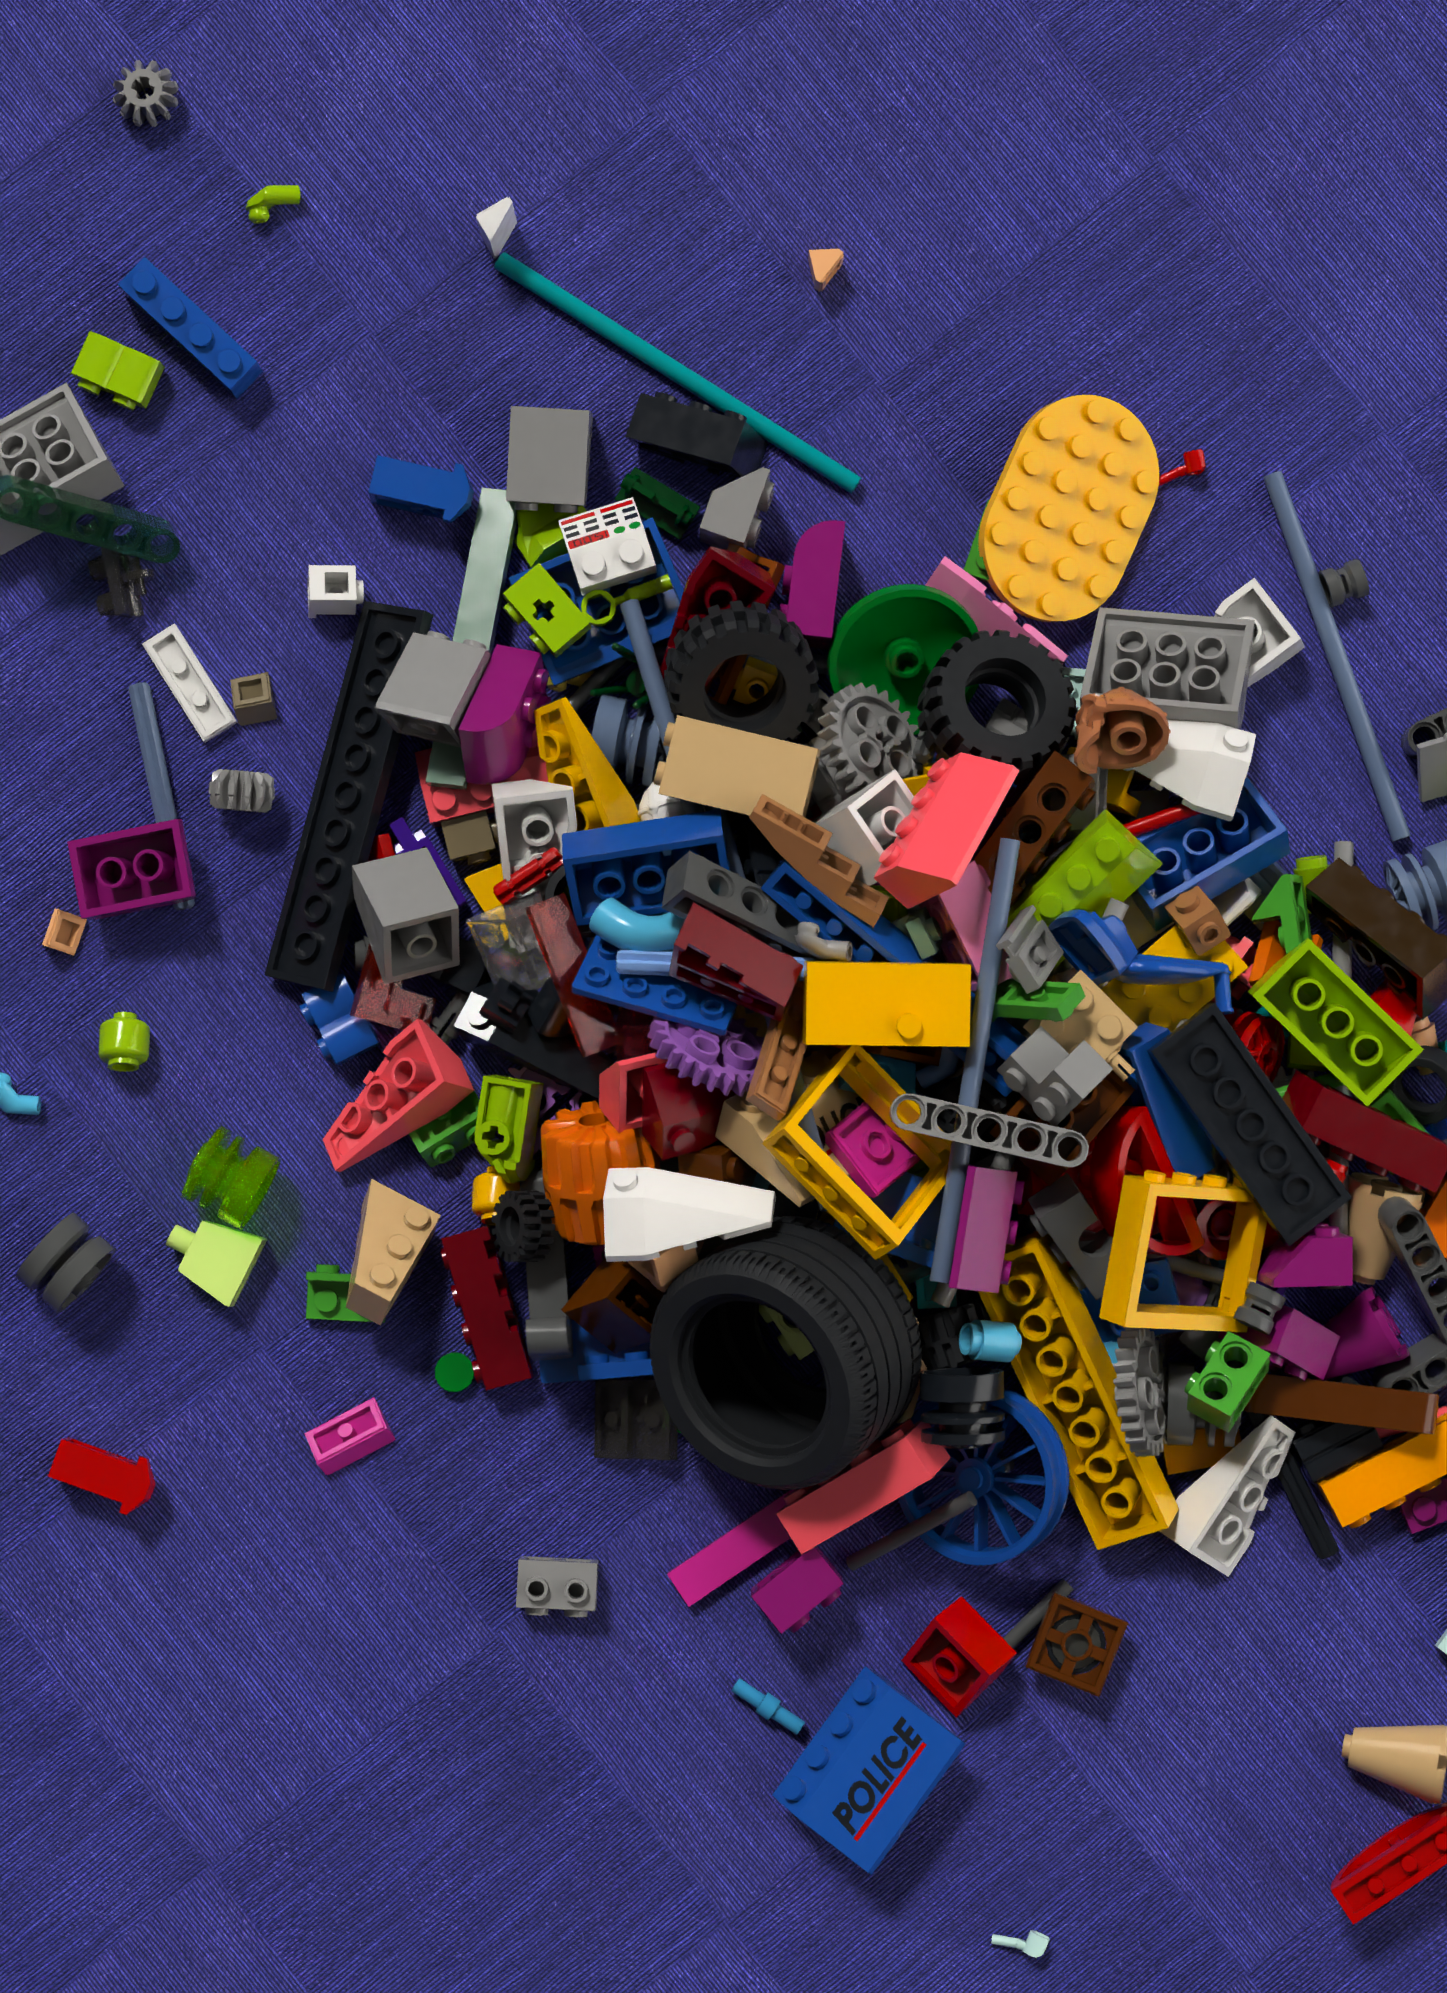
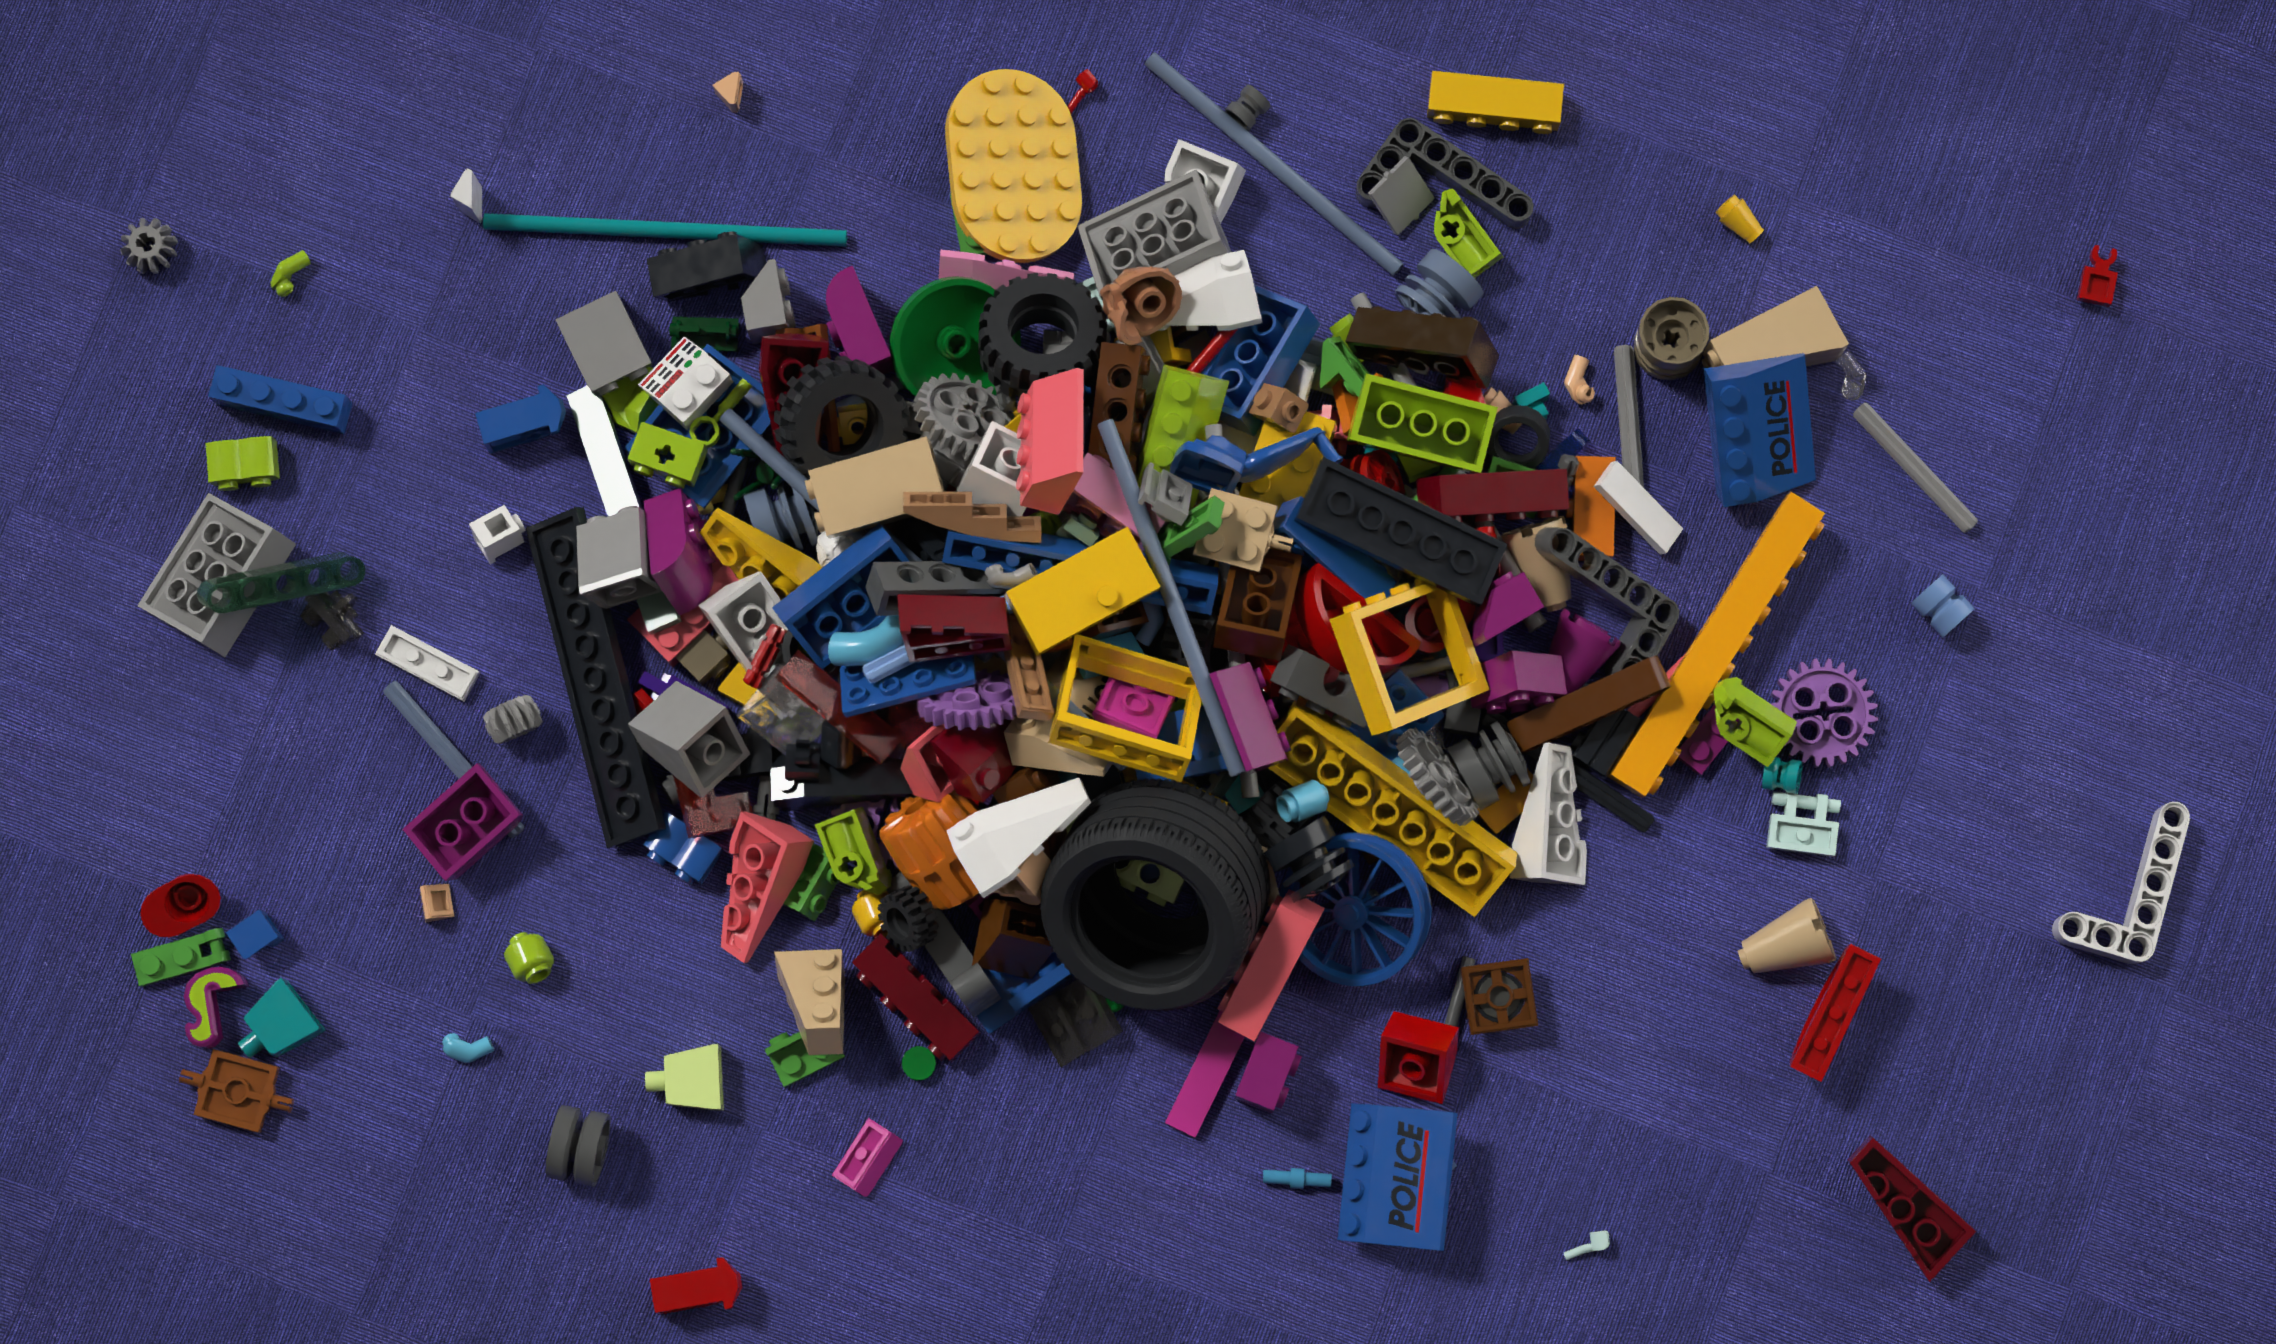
camera: 30 degrees left, 5 degrees down
clear neon green wheel [181,1126,281,1230] -> none
dark tan slope [230,672,277,726] -> none
light grey brick [516,1556,599,1617] -> none
dark grey bar [846,1491,977,1571] -> none
light grey beam [889,1093,1089,1167] -> none
light grey brick [997,1026,1113,1126] -> none
bright green brick [1184,1331,1271,1433] -> none
dark grey wheel [1233,1282,1286,1335] -> none

